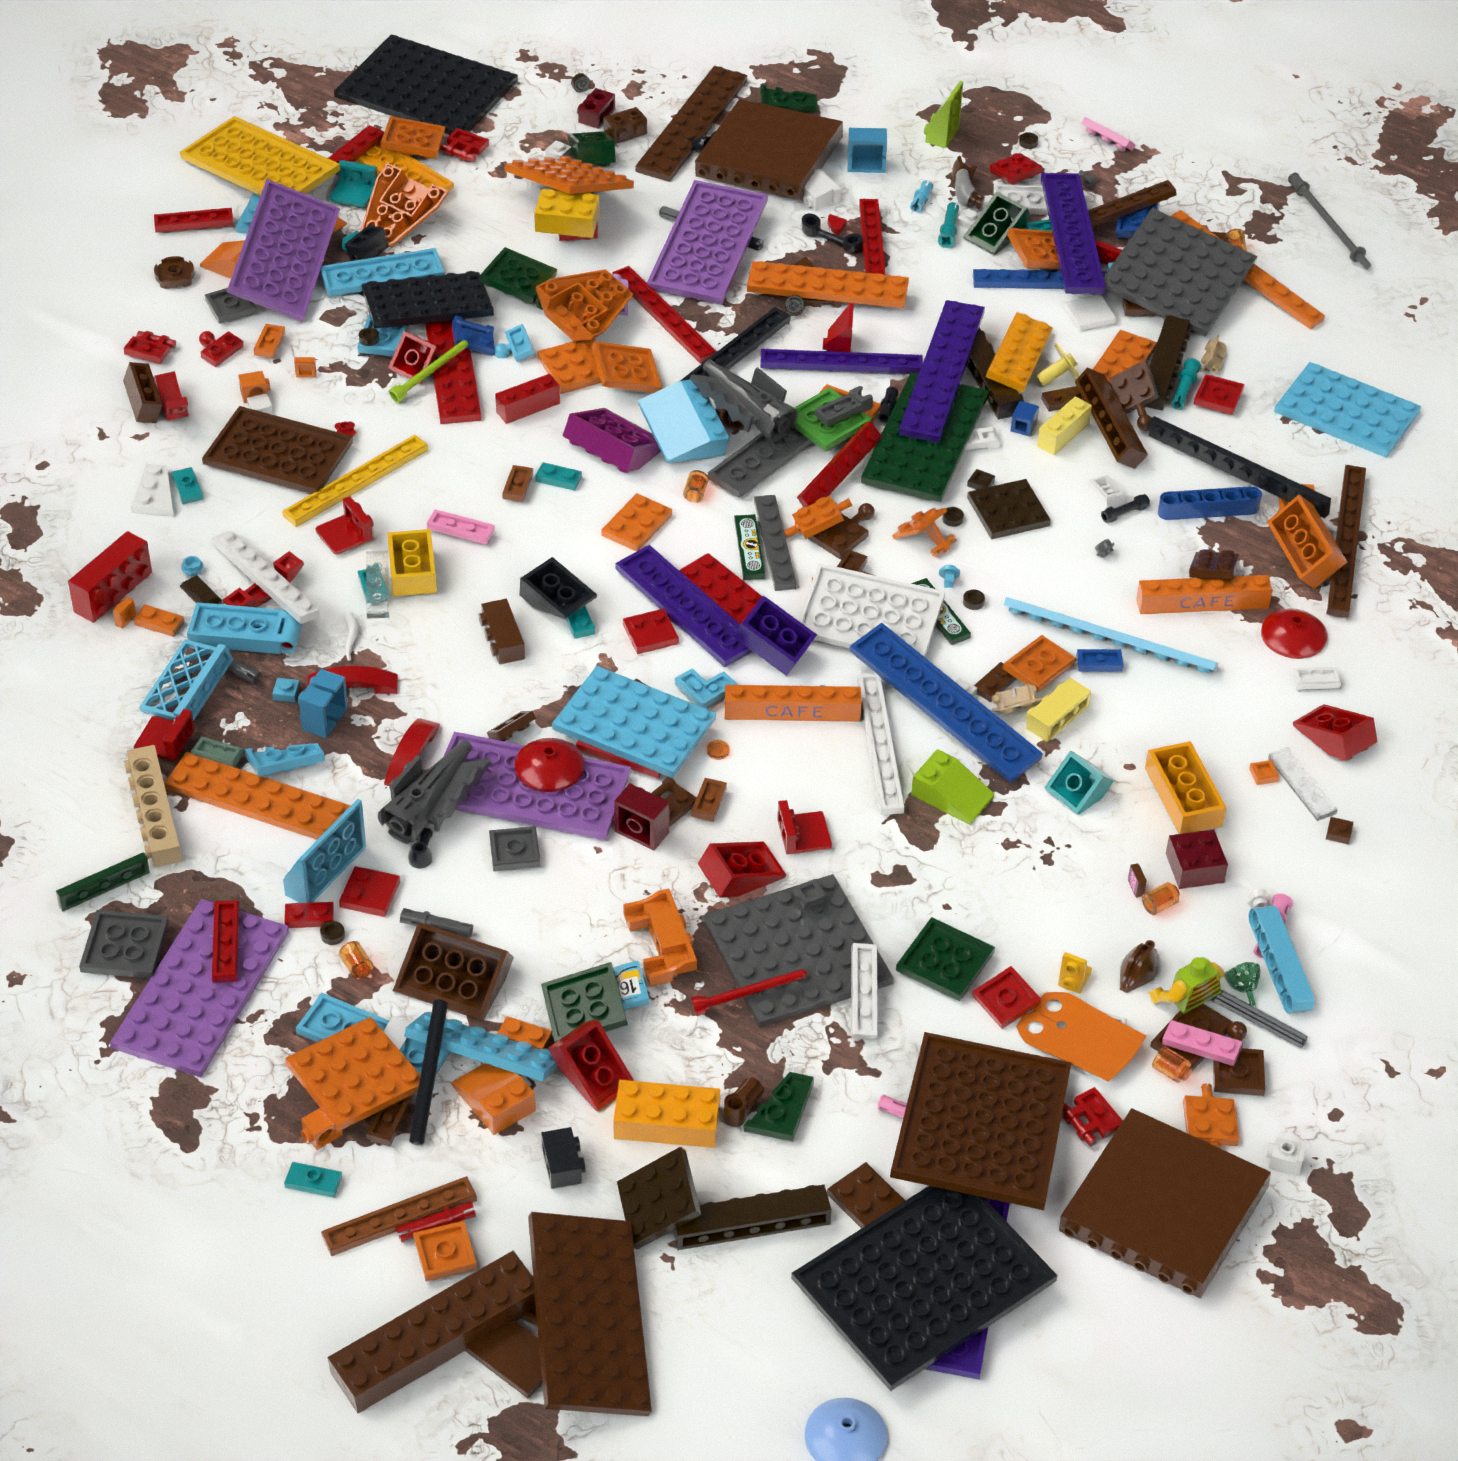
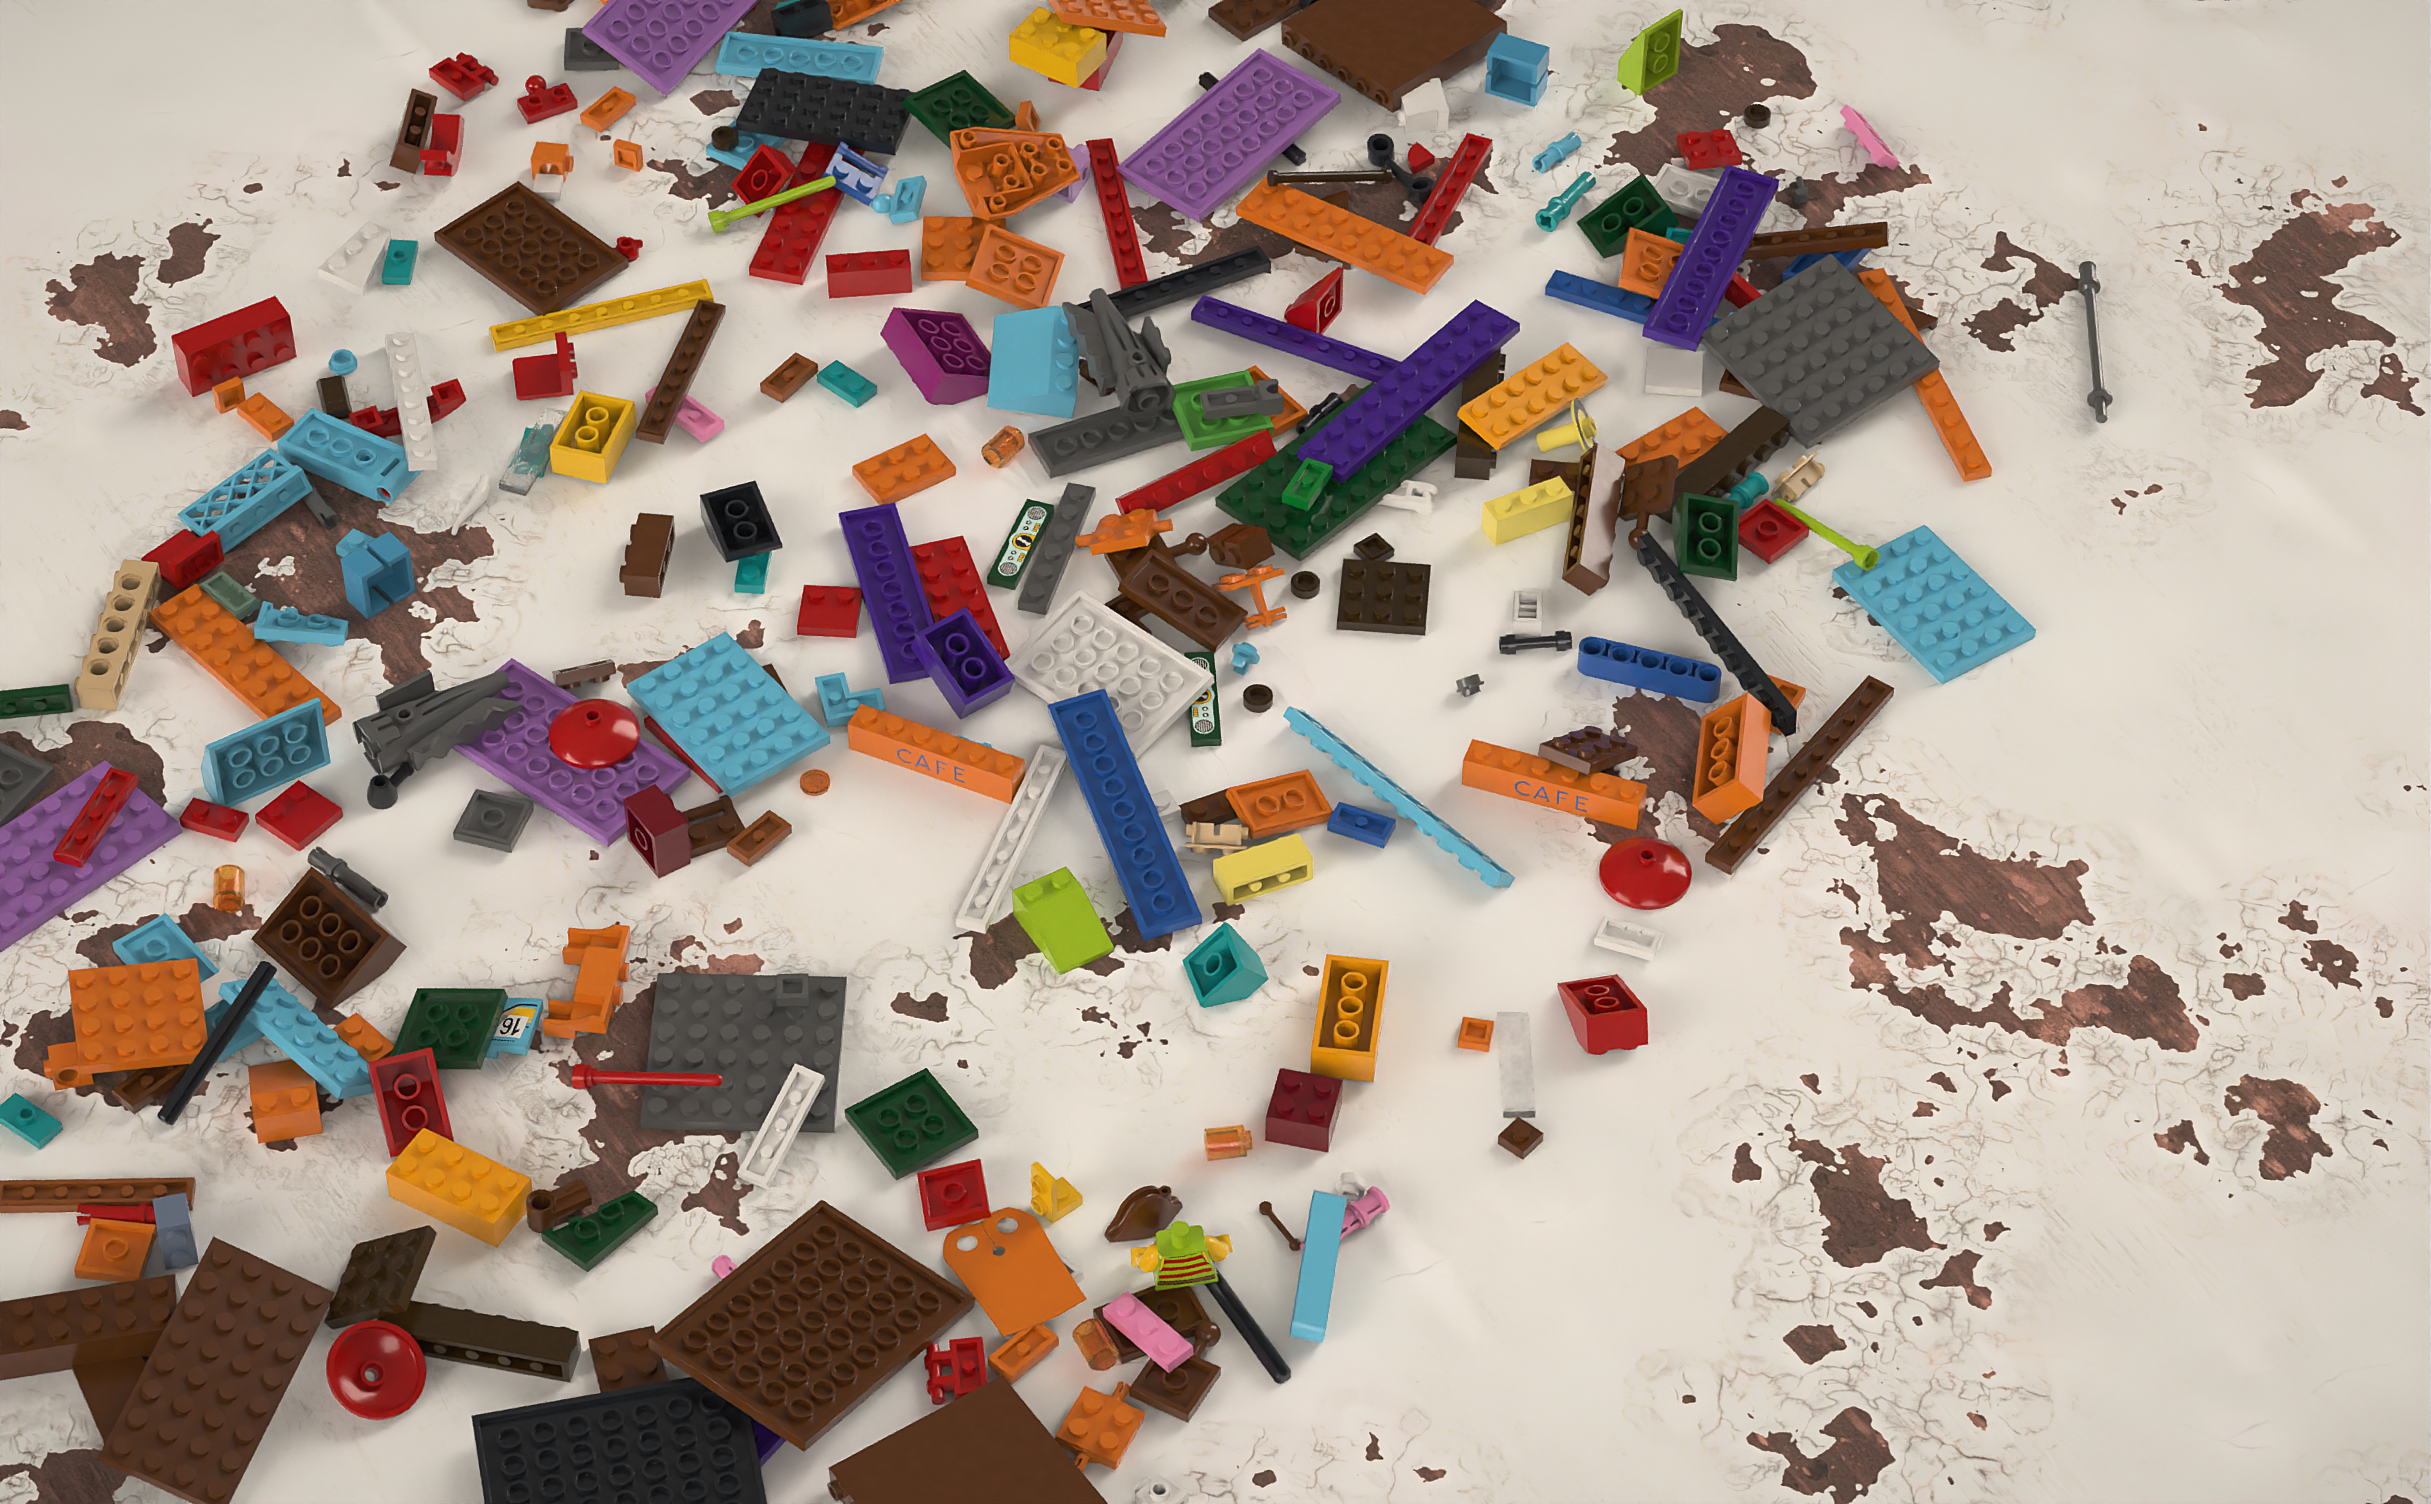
camera: 25 degrees right, 0 degrees up
red slope [307,666,398,694] -> none
dark brown tile [320,921,345,945] -> none
red slope [384,718,440,786] -> none
black brick [541,1127,586,1189] -> none
red slope [697,841,786,898] -> none
red bracket [777,800,832,855] -> none
tile [785,295,805,316] -> none
piece [951,155,985,210] -> none
blue brick [1010,401,1039,437] -> none
reddish brown tile [1128,863,1147,897] -> none
clear green piece [1224,962,1261,1006] -> none
clear orange brick [1225,229,1247,251] -> none
none -> sand blue brick [152,1192,199,1270]
none -> red dish [326,1320,426,1420]
none -> reddish brown tile [635,300,726,444]
none -> orange plate [988,1324,1059,1384]
none -> orange plate [1015,100,1041,132]
none -> reddish brown plate [1118,549,1248,654]
none -> reddish brown piece [1206,523,1275,570]
none -> reddish brown hinge [1259,1201,1301,1251]
none -> dark brown bar [1267,167,1392,187]
none -> green plate [1282,457,1333,511]
none -> dark green slope [1672,492,1739,581]
none -> lime piece [1773,498,1880,571]

